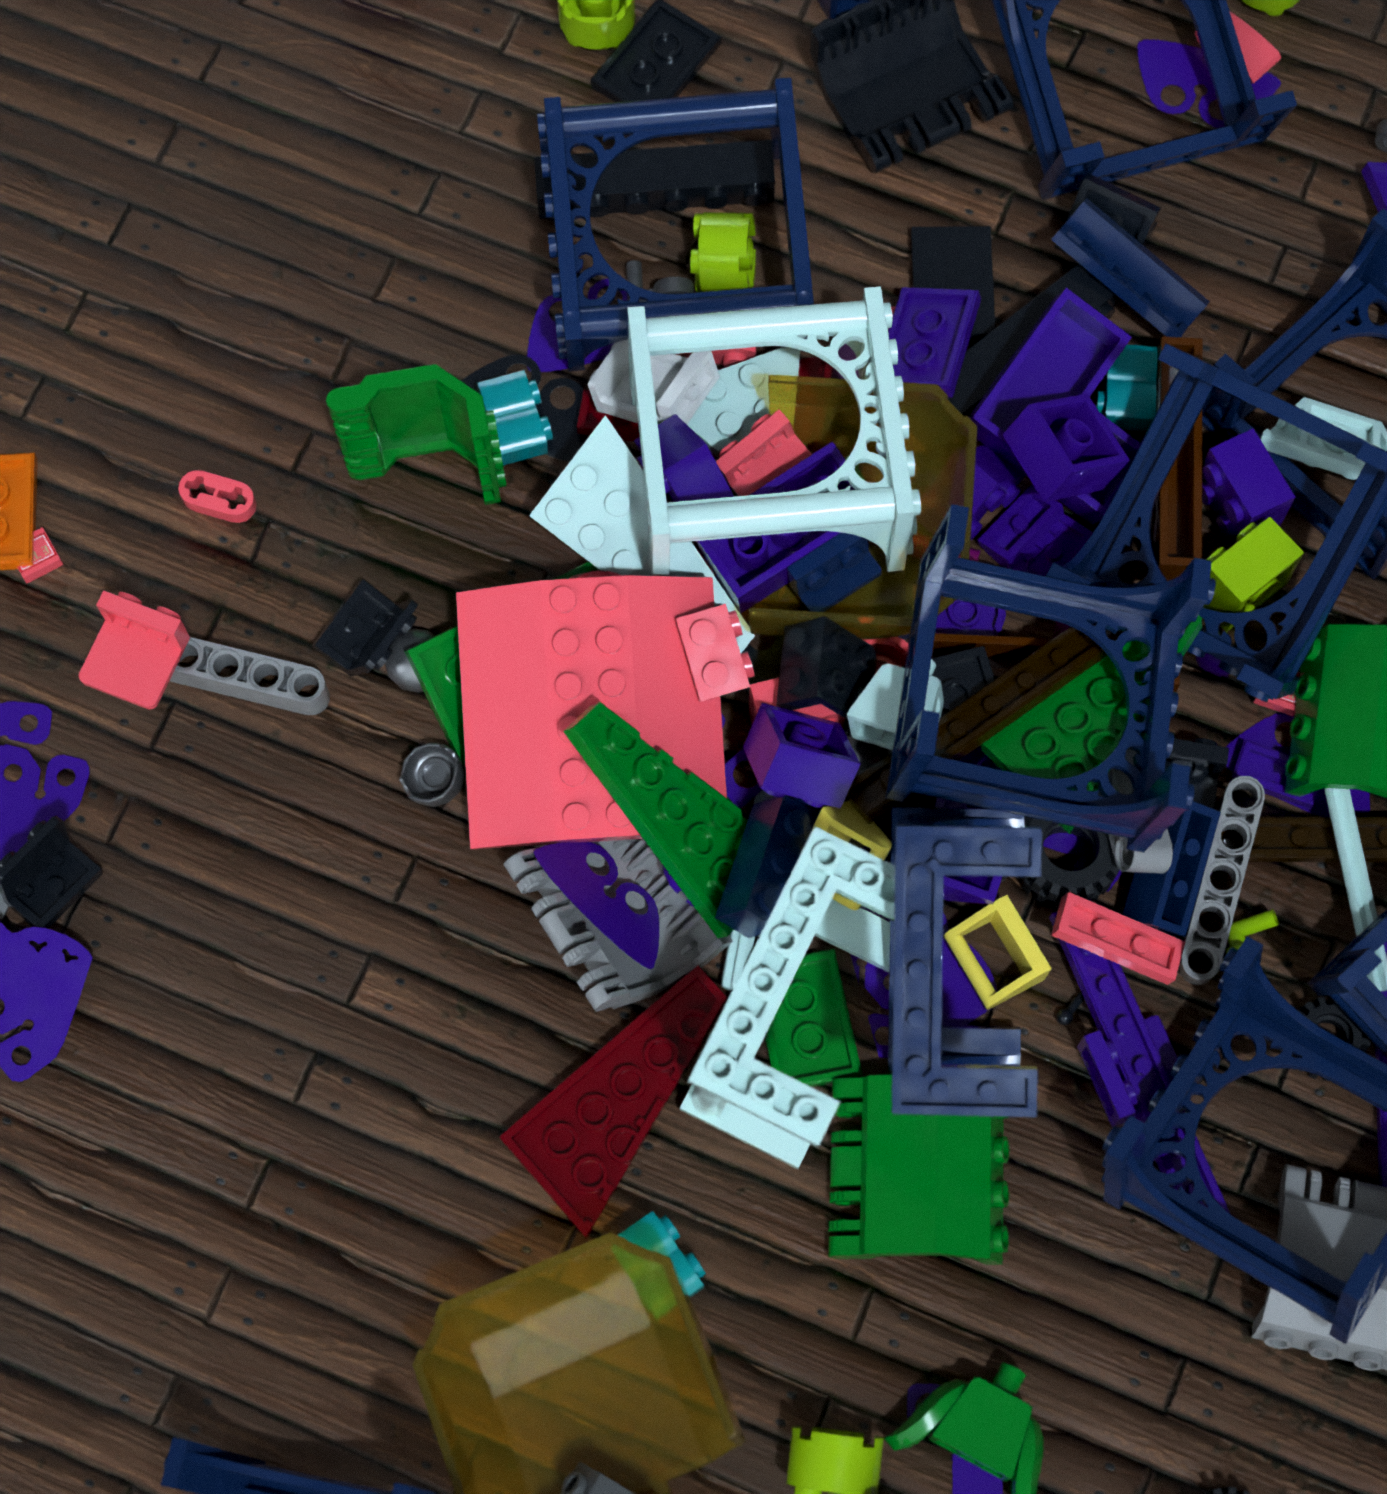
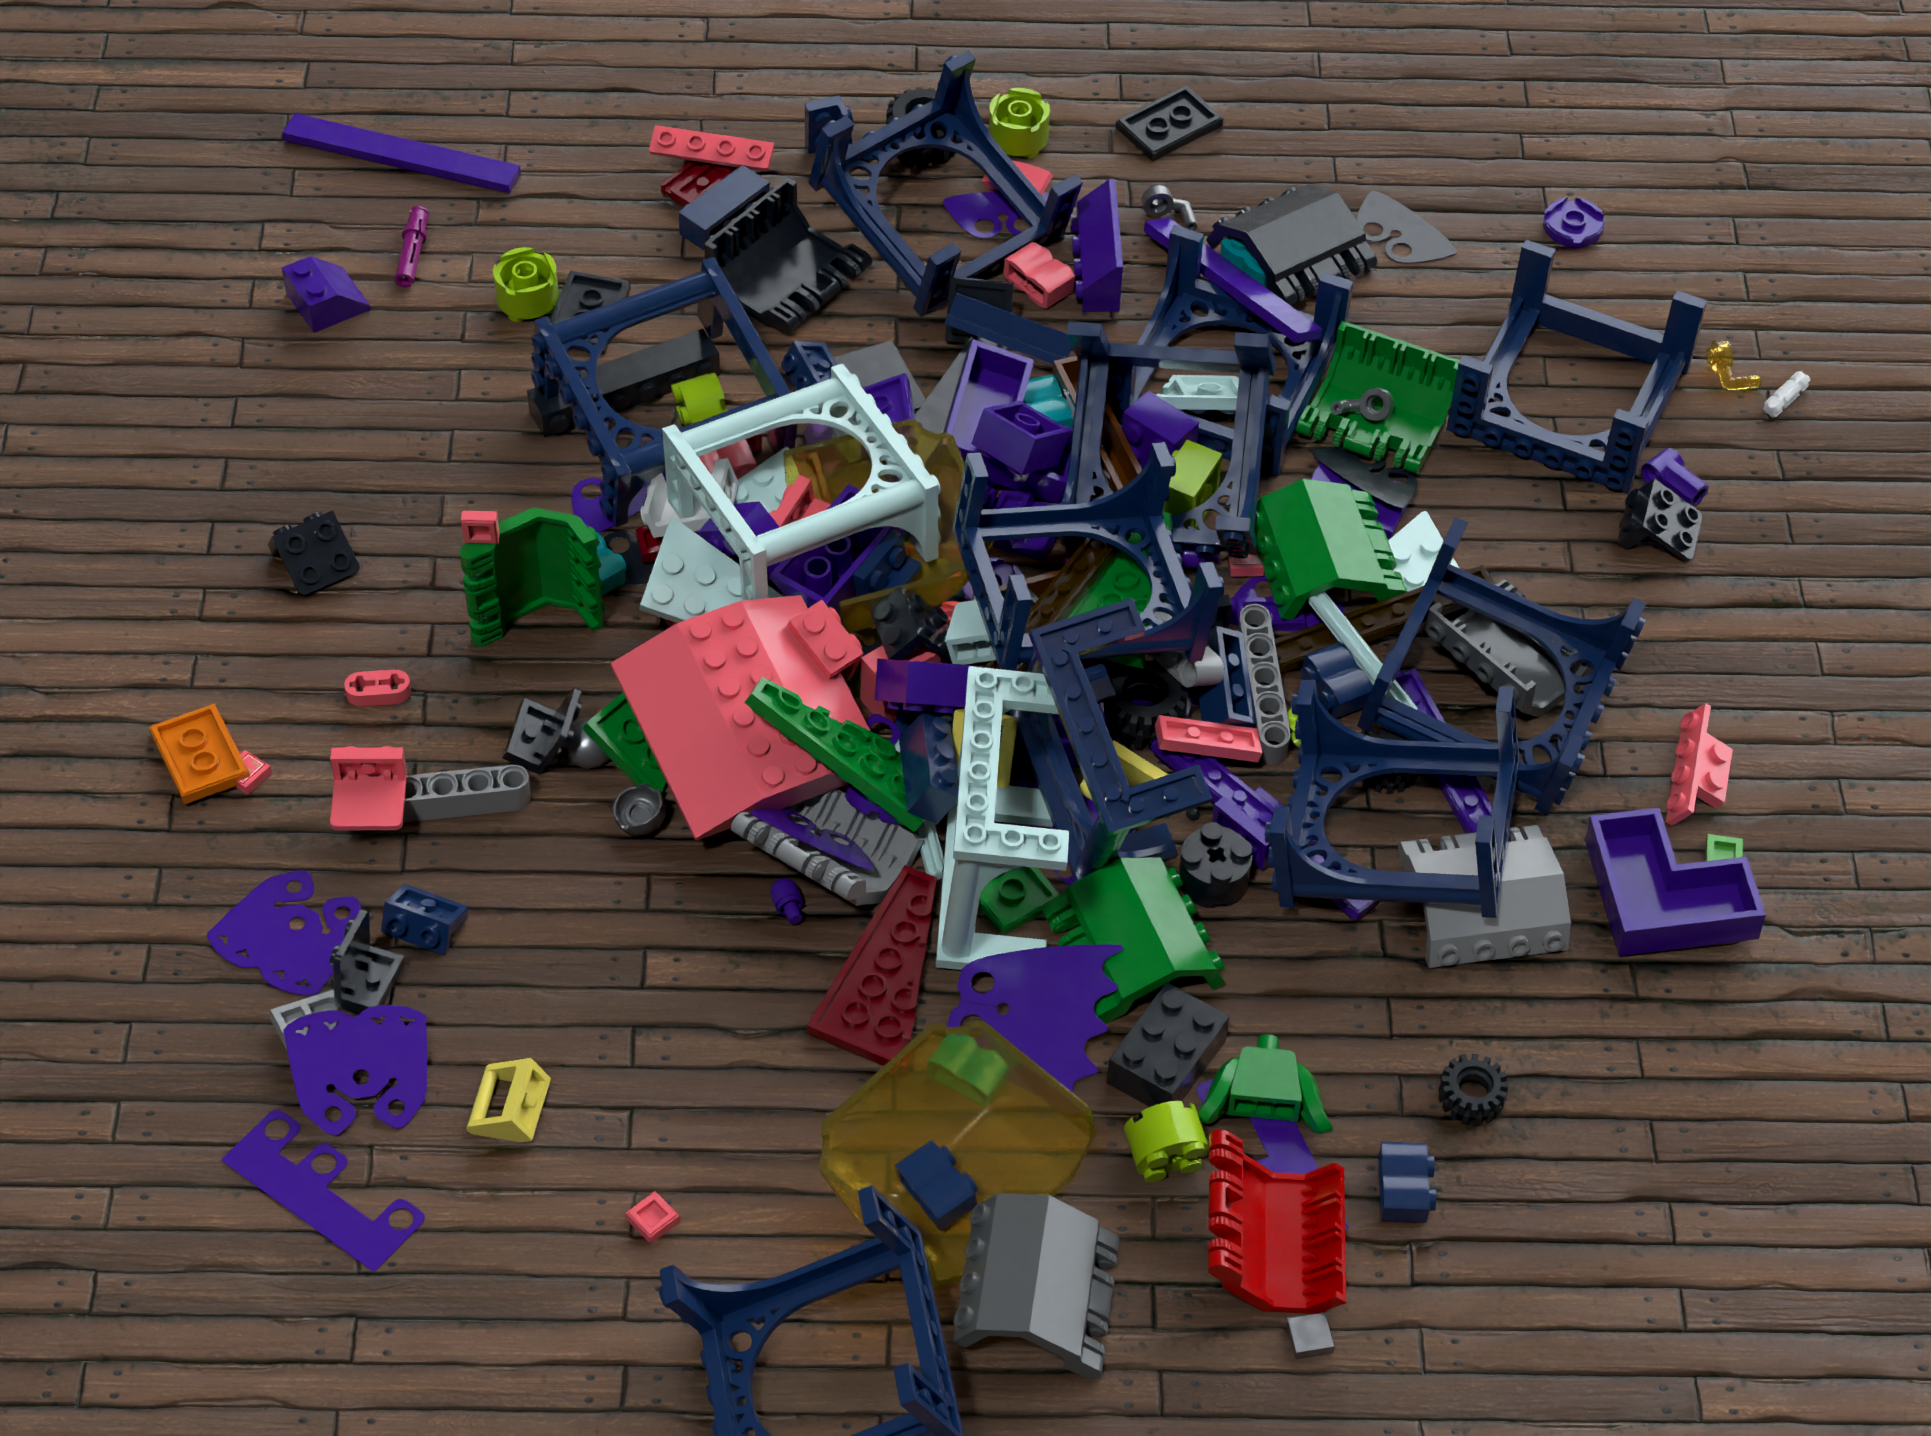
camera: 25 degrees left, 20 degrees down
none -> black bracket [267,511,360,596]
none -> dark blue bracket [381,884,469,955]
none -> coral tile [461,511,500,544]
none -> light yellow tile [466,1058,551,1142]
none -> coral tile [626,1191,680,1244]
none -> dark purple cylinder [770,878,802,924]
none -> dark blue bracket [781,341,838,391]
none -> dark blue brick [894,1140,979,1231]
none -> dark purple piece [947,944,1124,1112]
none -> coral brick [1003,242,1075,309]
none -> dark purple slope [1070,179,1123,312]
none -> black brick [1107,982,1230,1107]
none -> black brick [1179,822,1252,908]
none -> dark blue brick [1301,642,1373,719]

